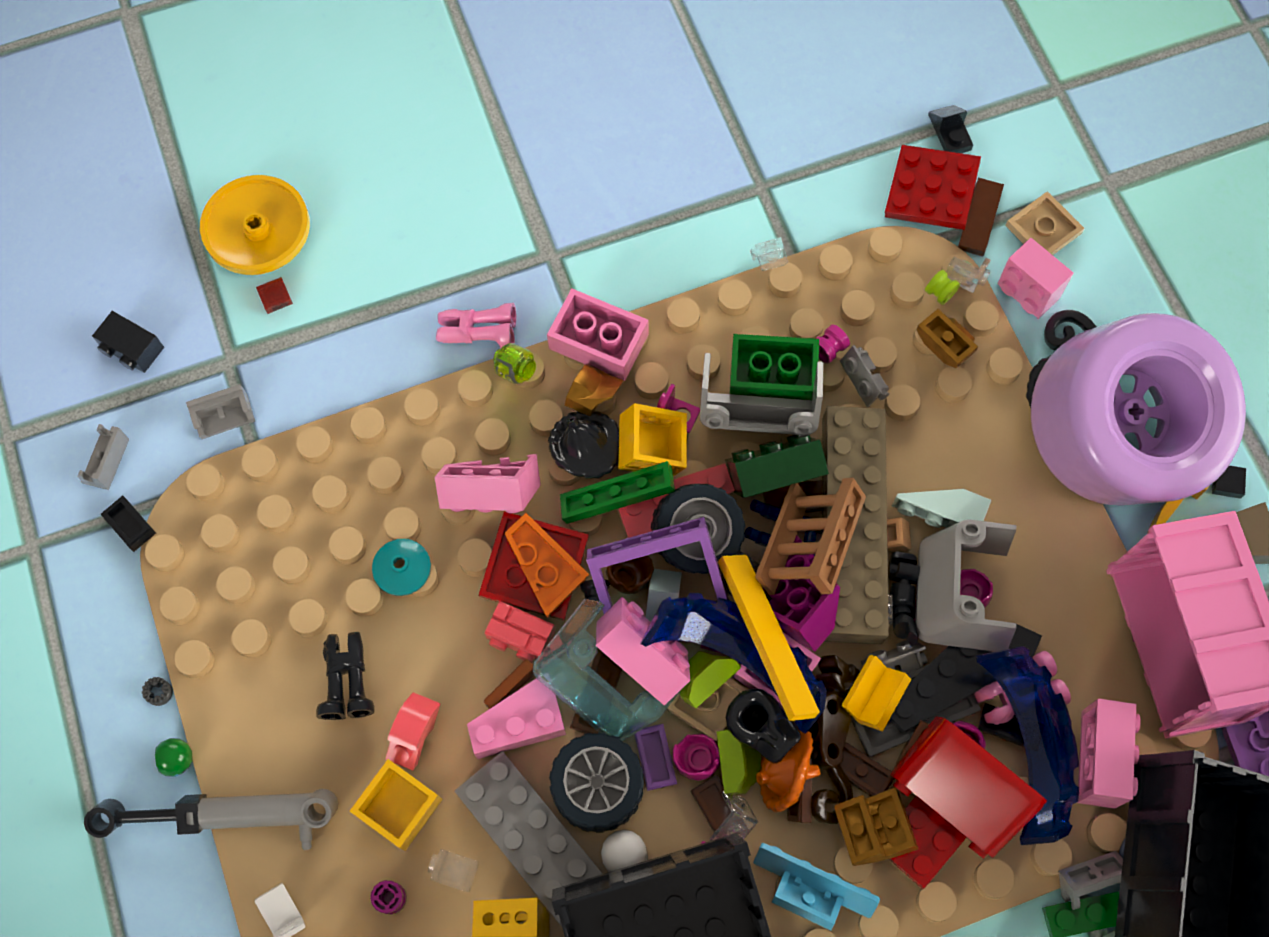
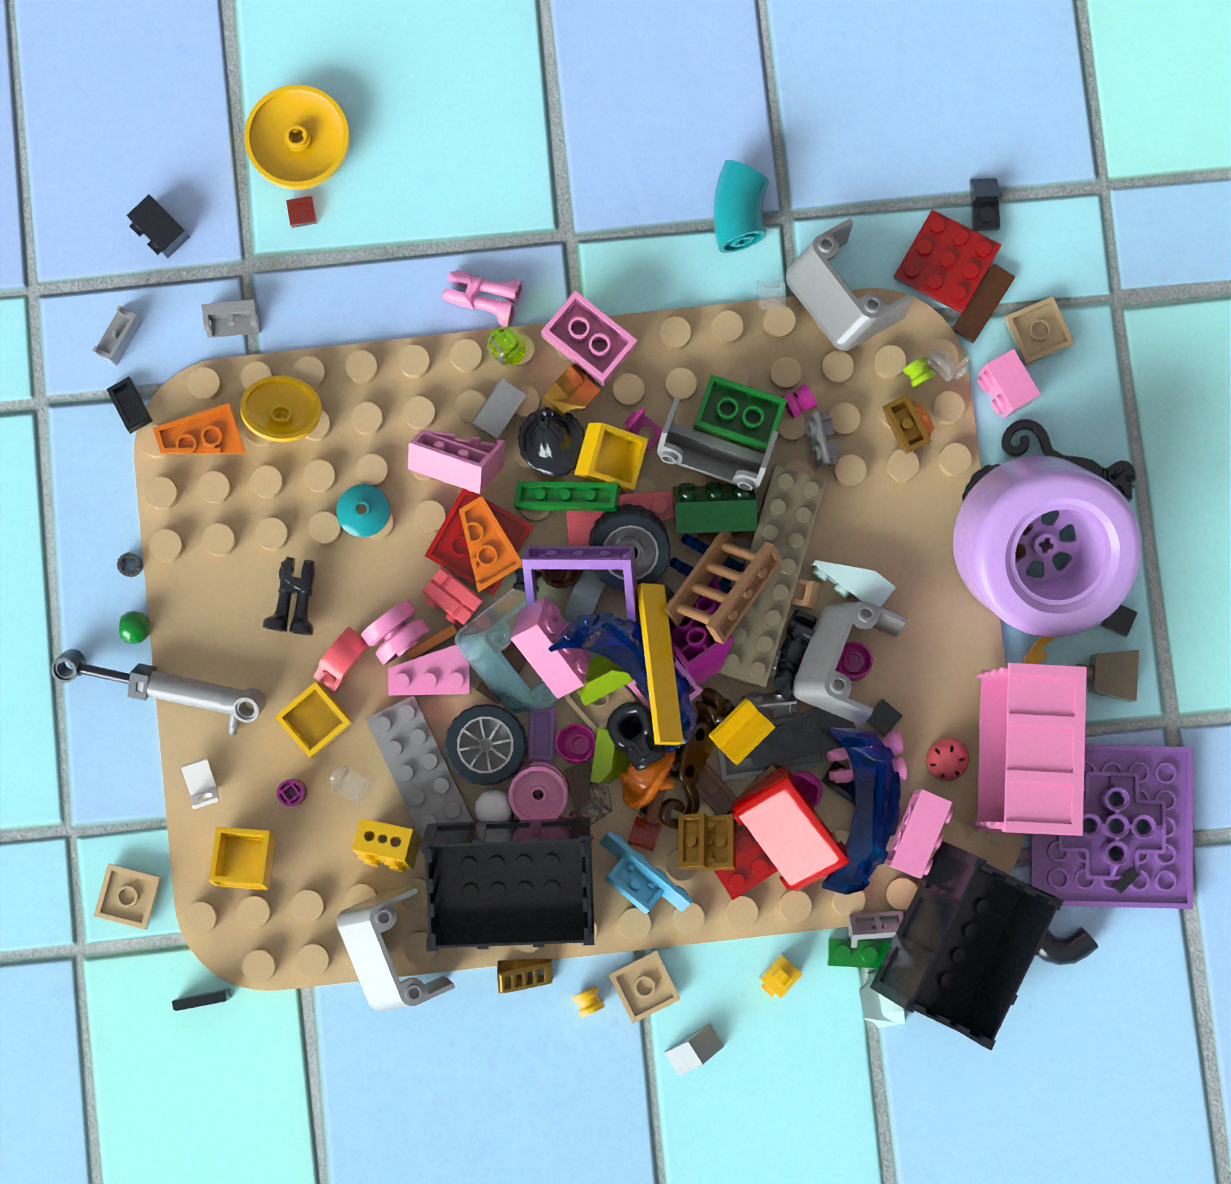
camera: 10 degrees right, 15 degrees up
none -> orange wing [153,403,247,454]
none -> yellow dish [240,375,322,442]
none -> bright pink wheel [361,600,431,665]
none -> light grey hinge [471,378,526,439]
none -> bright pink wheel [509,761,568,820]
none -> clear red tile [628,816,662,852]
none -> teal brick [713,160,769,253]
none -> light grey windscreen [786,218,912,351]
none -> coral helmet [926,737,969,781]

